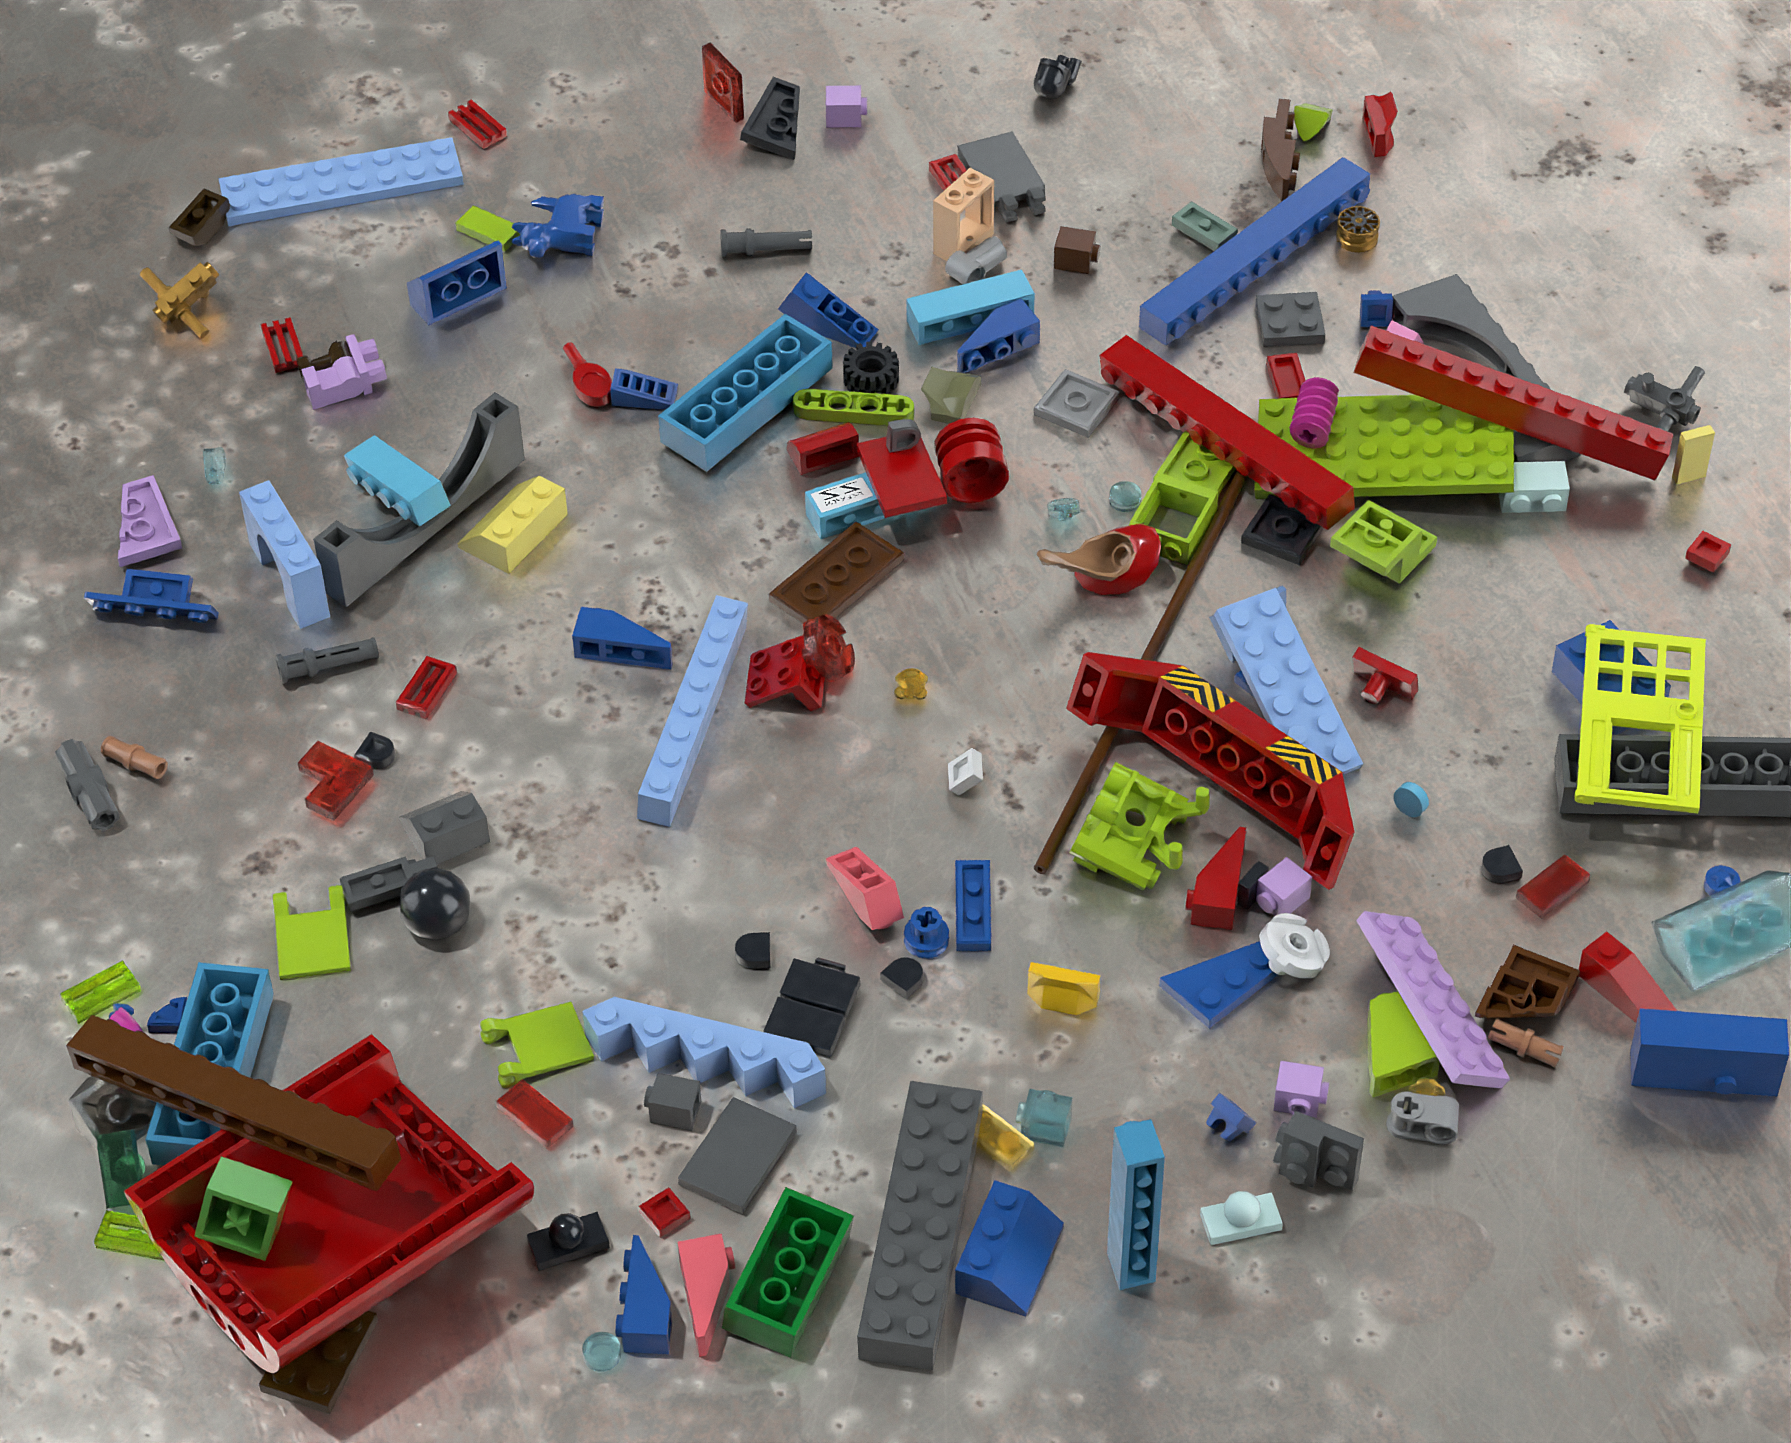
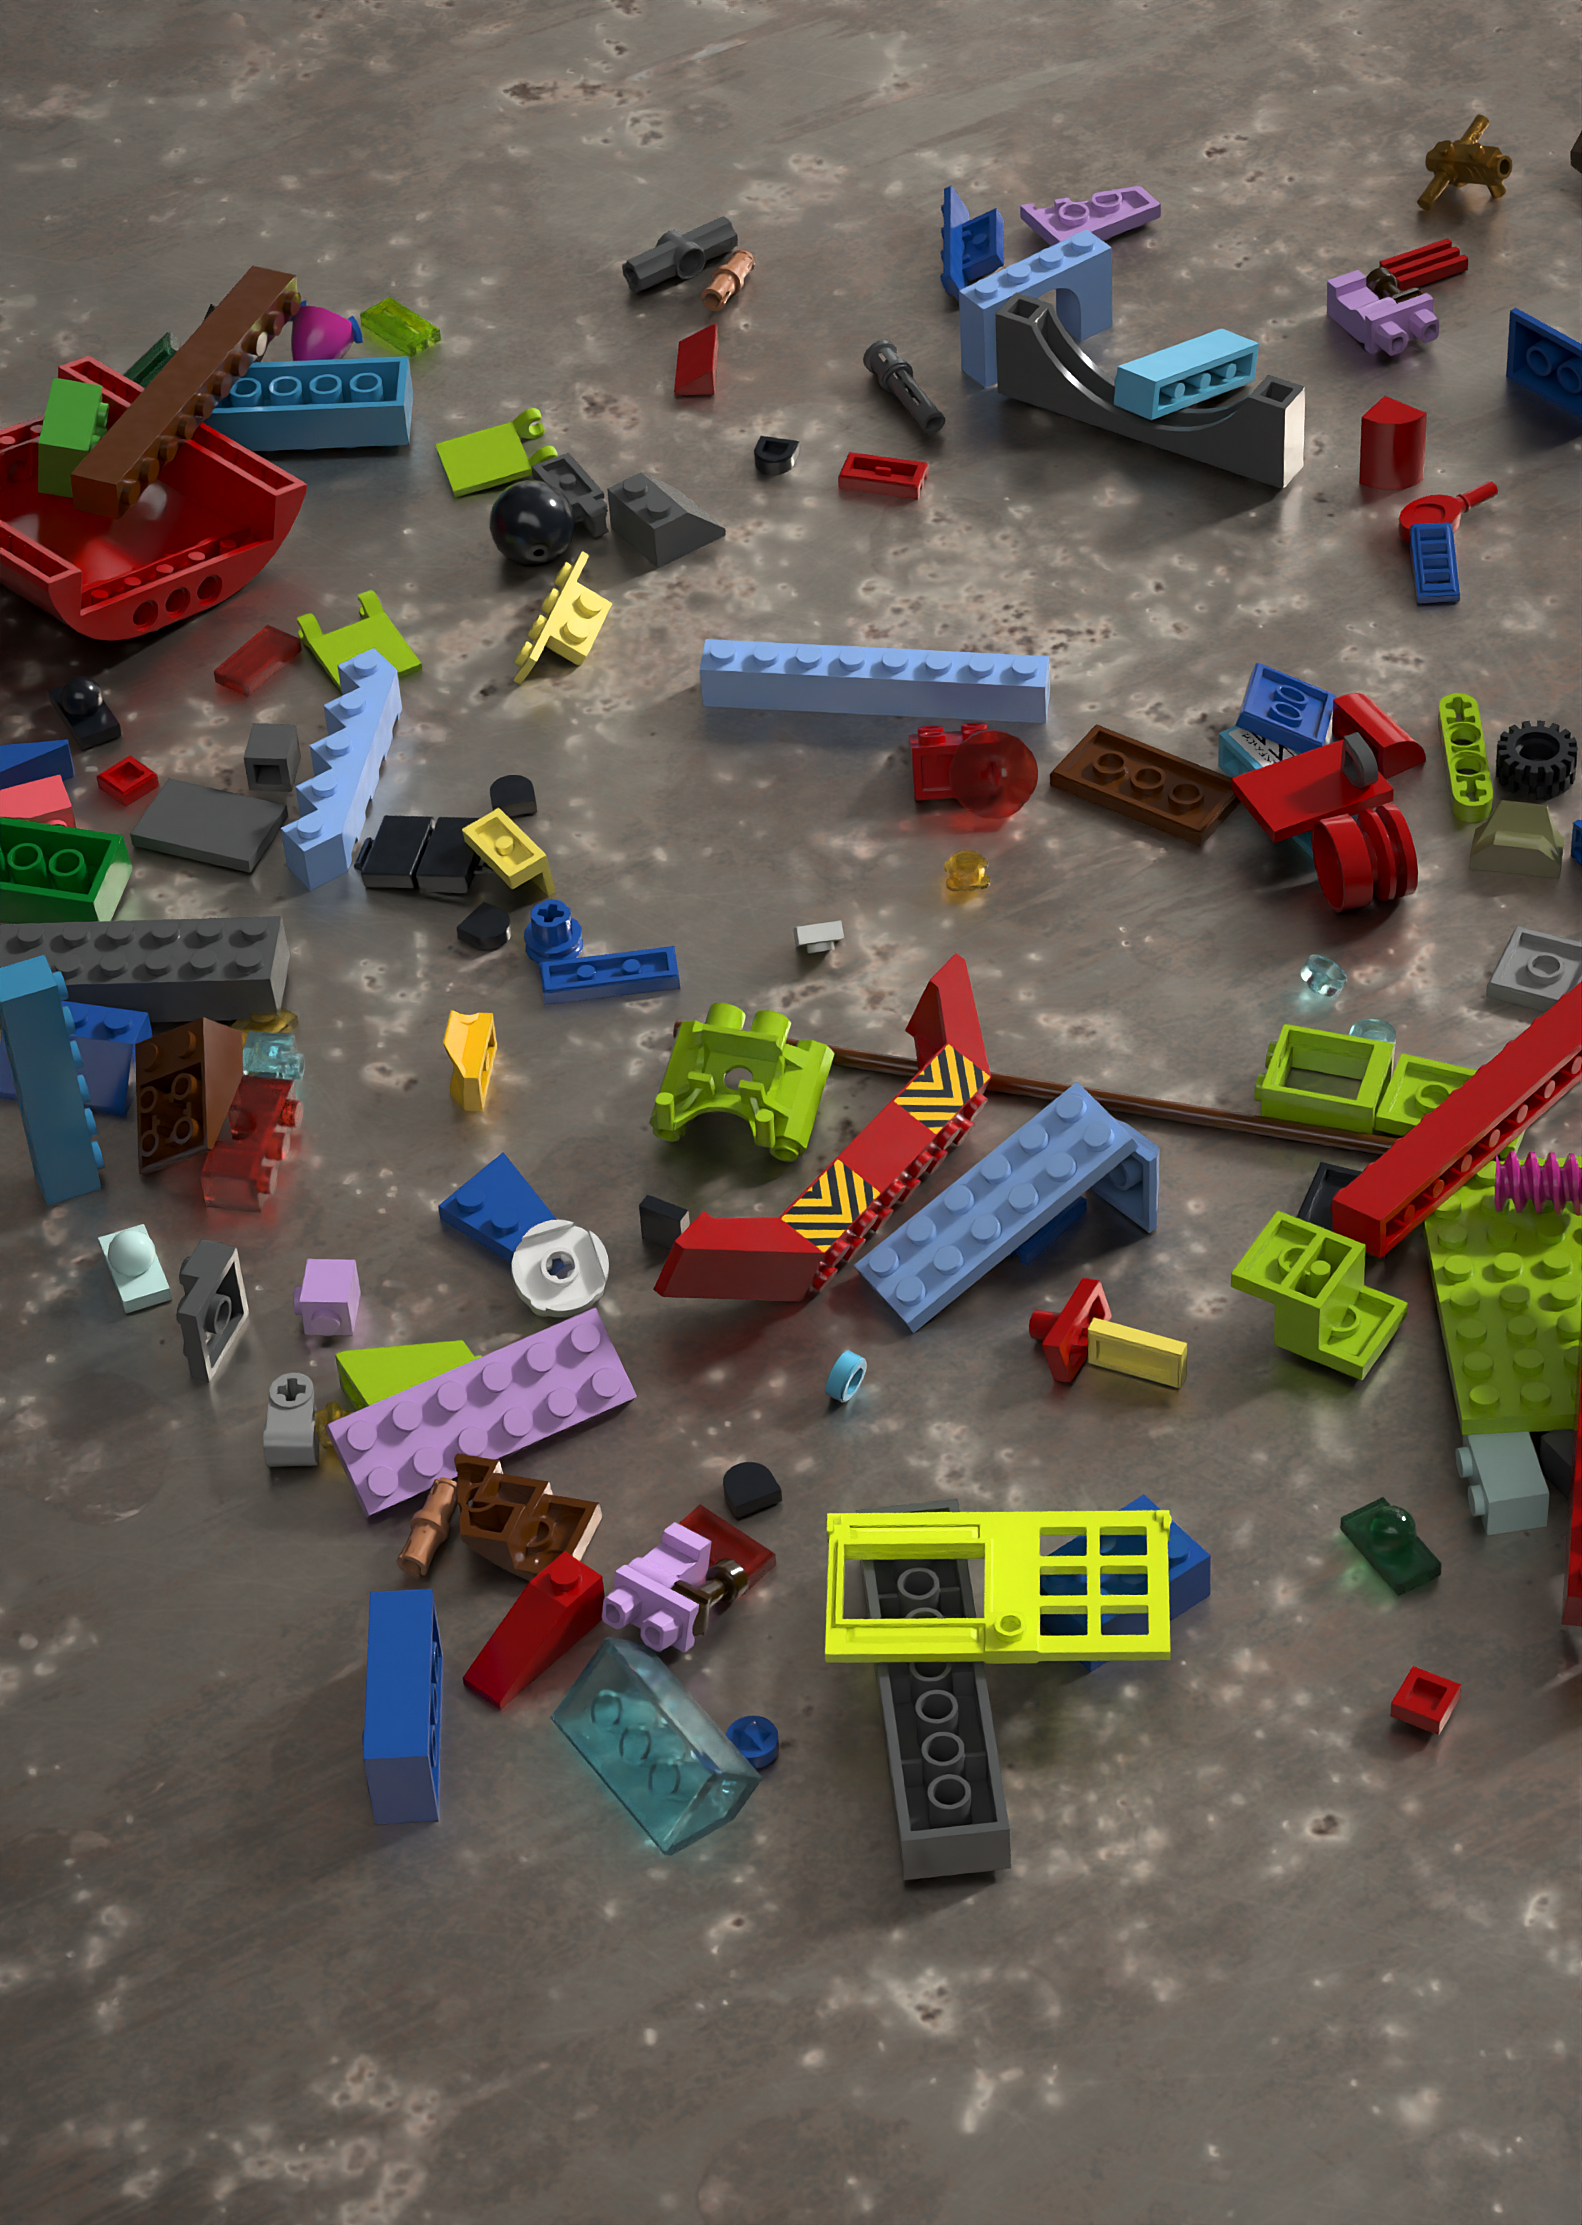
camera: 85 degrees right, 5 degrees down
clear light blue tile [203,447,226,485] -> none
clear red plate [298,740,374,821] -> none
light yellow slope [457,476,568,574] -> none
blue slope [572,607,673,670] -> none
dark azure brick [658,314,833,472] -> none
coral slope [826,847,904,930] -> none
hat [1036,523,1161,595] -> none
red slope [1185,826,1247,930] -> none
blue tile [1206,1093,1257,1142] -> none
lavender brick [1256,857,1312,916] -> none
none -> reddish brown slope [135,1017,243,1176]
none -> clear red arch [200,1075,303,1213]
none -> light yellow panel [462,808,556,897]
none -> light yellow bracket [513,551,613,685]
none -> lavender hips [602,1522,748,1652]
none -> red slope [674,324,719,396]
none -> light yellow tile [1088,1318,1187,1388]
none -> blue tile [1235,663,1336,753]
none -> clear green tile [1340,1497,1442,1596]
none -> red brick [1359,396,1427,491]

